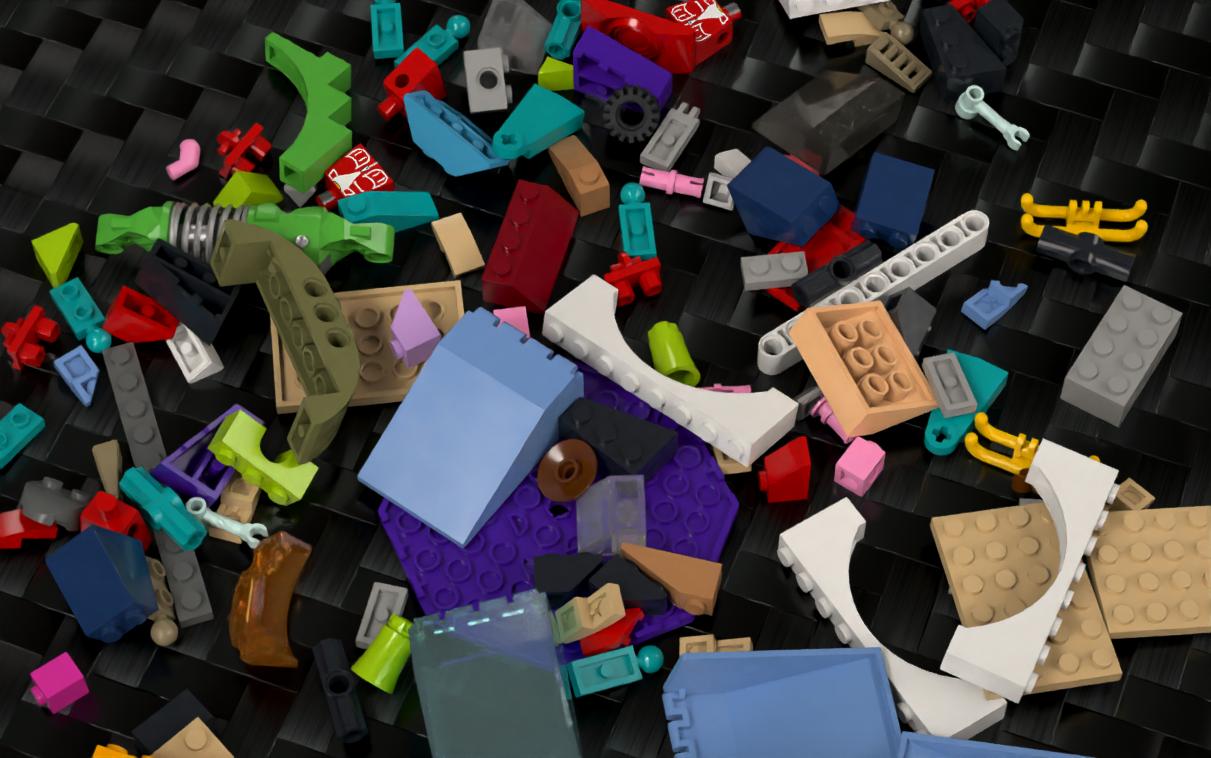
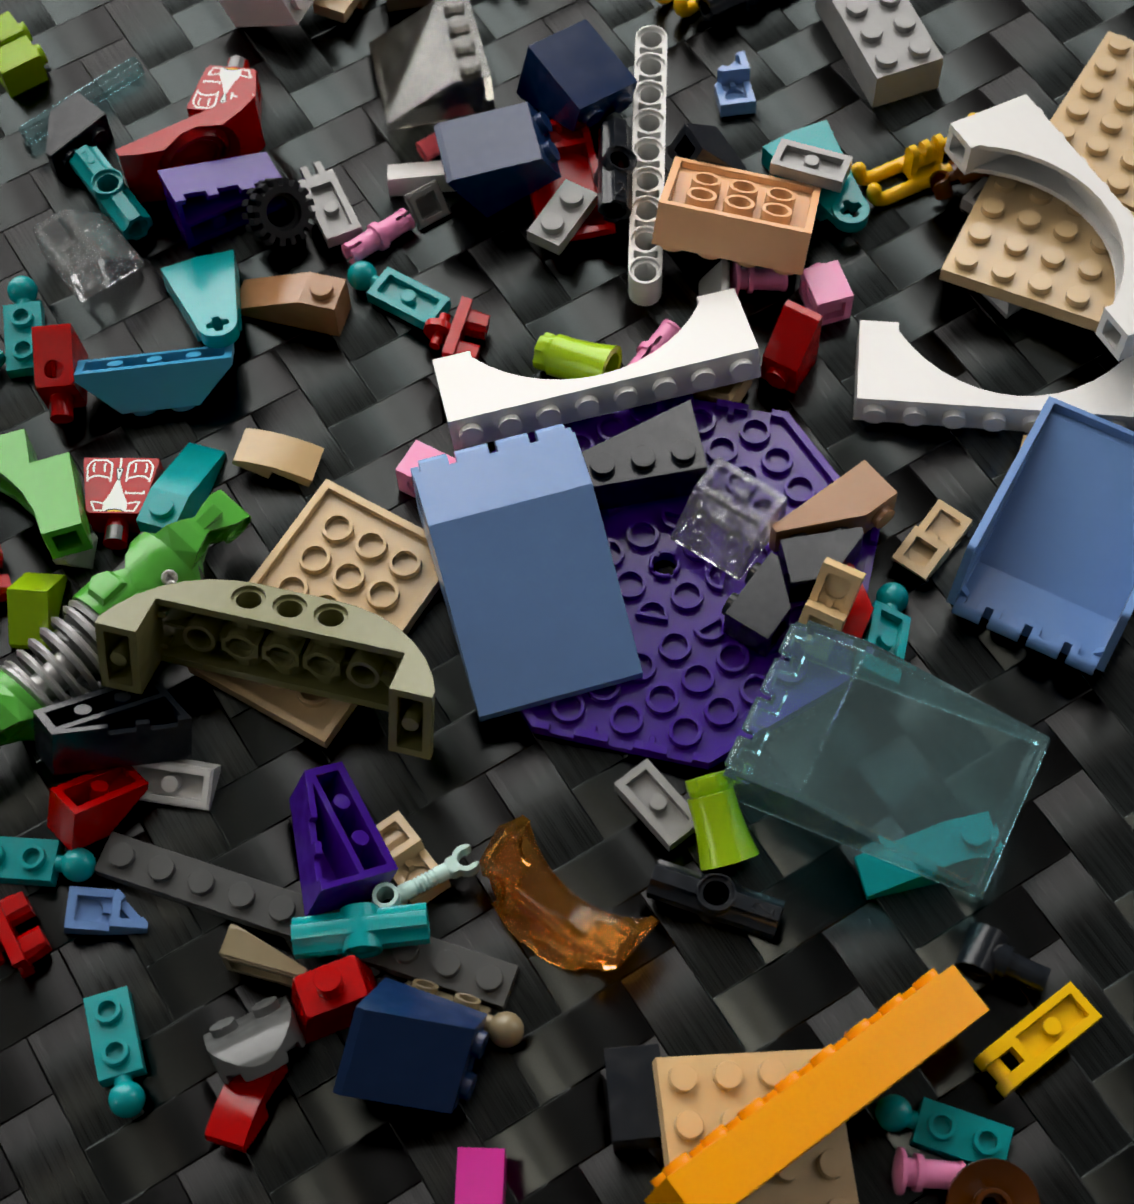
camera: 50 degrees left, 5 degrees up
lime arch [207,409,318,506] -> none
lavender slope [389,288,441,369] -> none
light grey brick [463,47,512,115] -> none
dark red slope [482,180,580,315] -> none
reddish brown dish [537,439,598,503] -> none
lime slope [538,57,574,91] -> none

